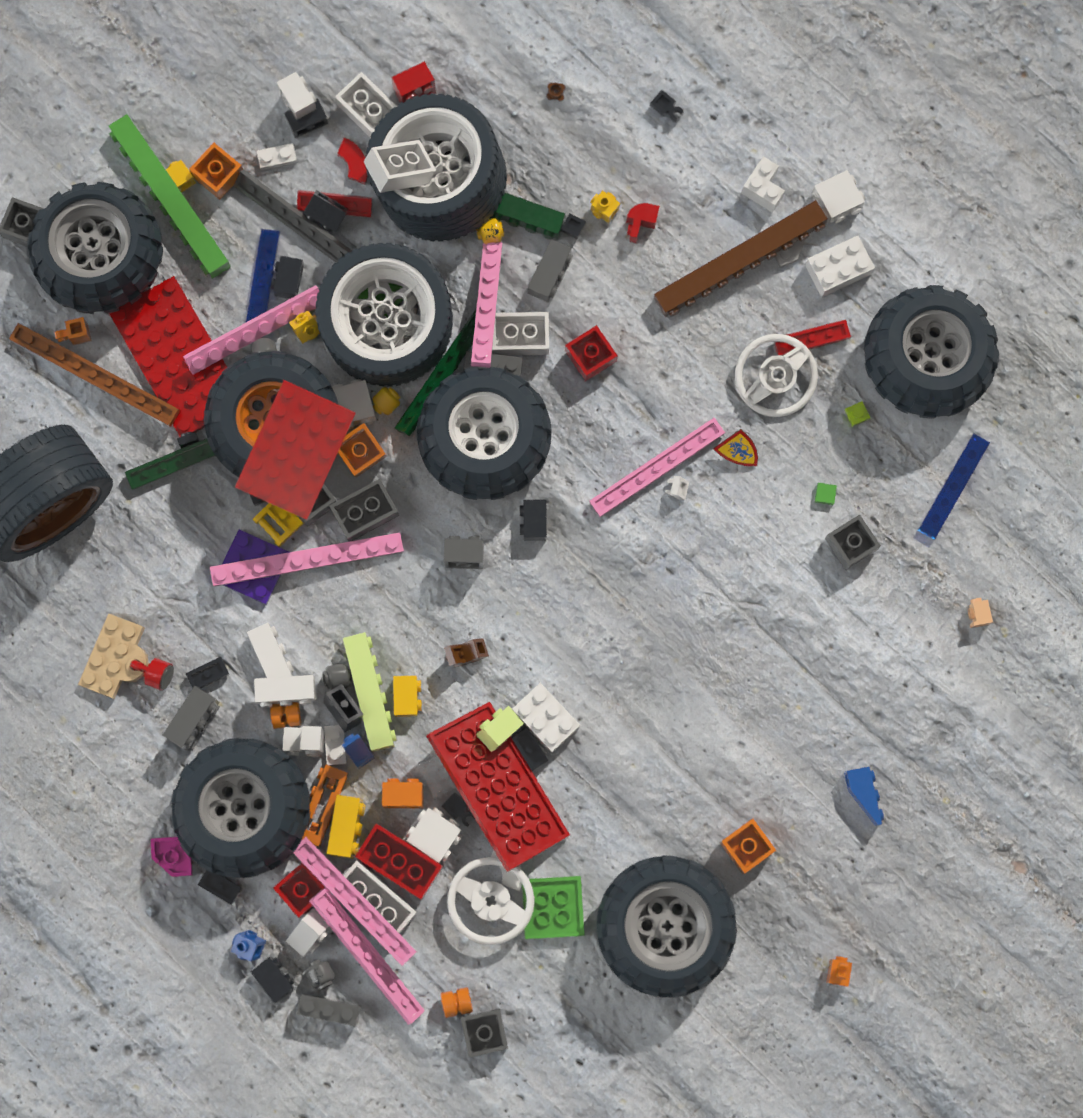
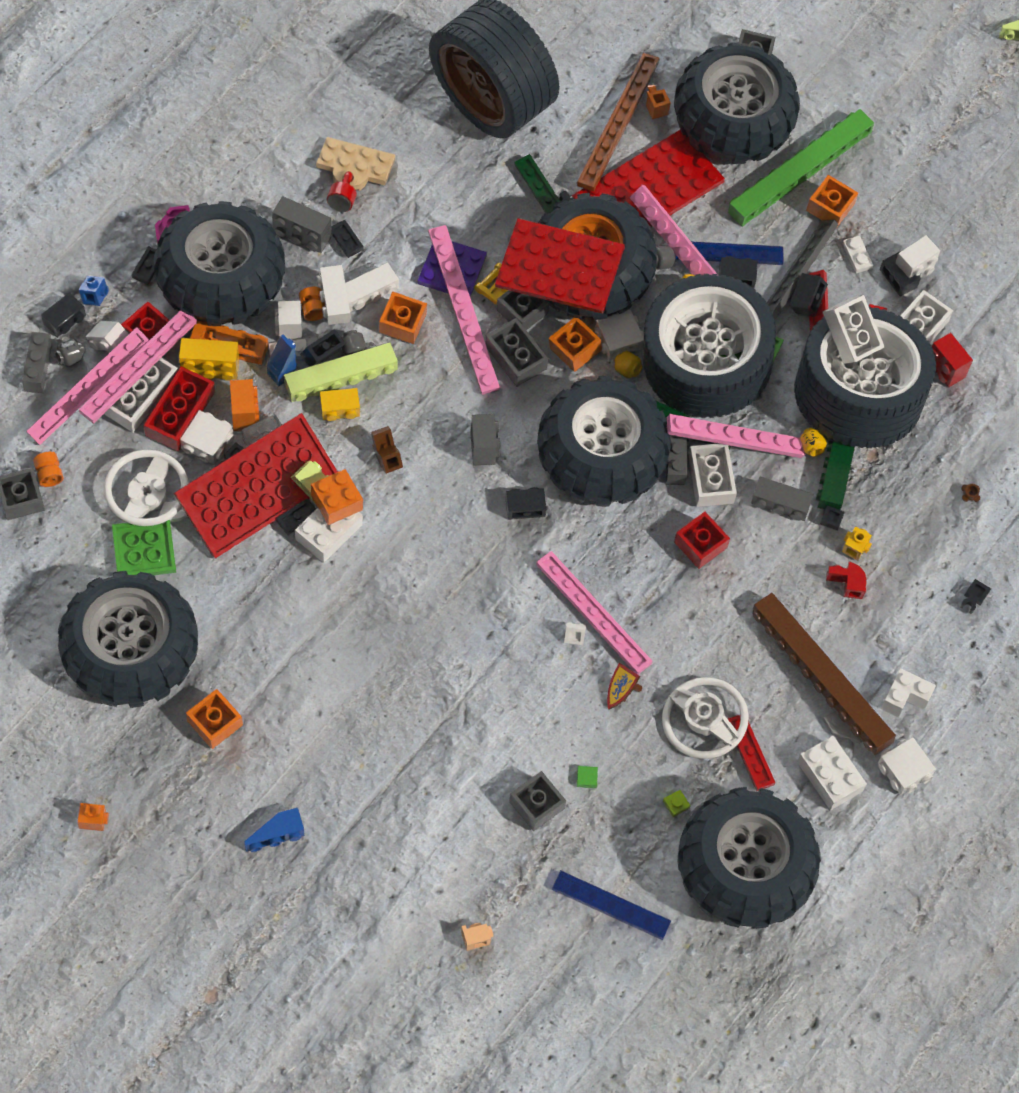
camera: 80 degrees right, 15 degrees down
yellow brick [166,160,196,193] -> none
none -> orange brick [311,469,363,525]
none -> orange brick [379,291,427,344]

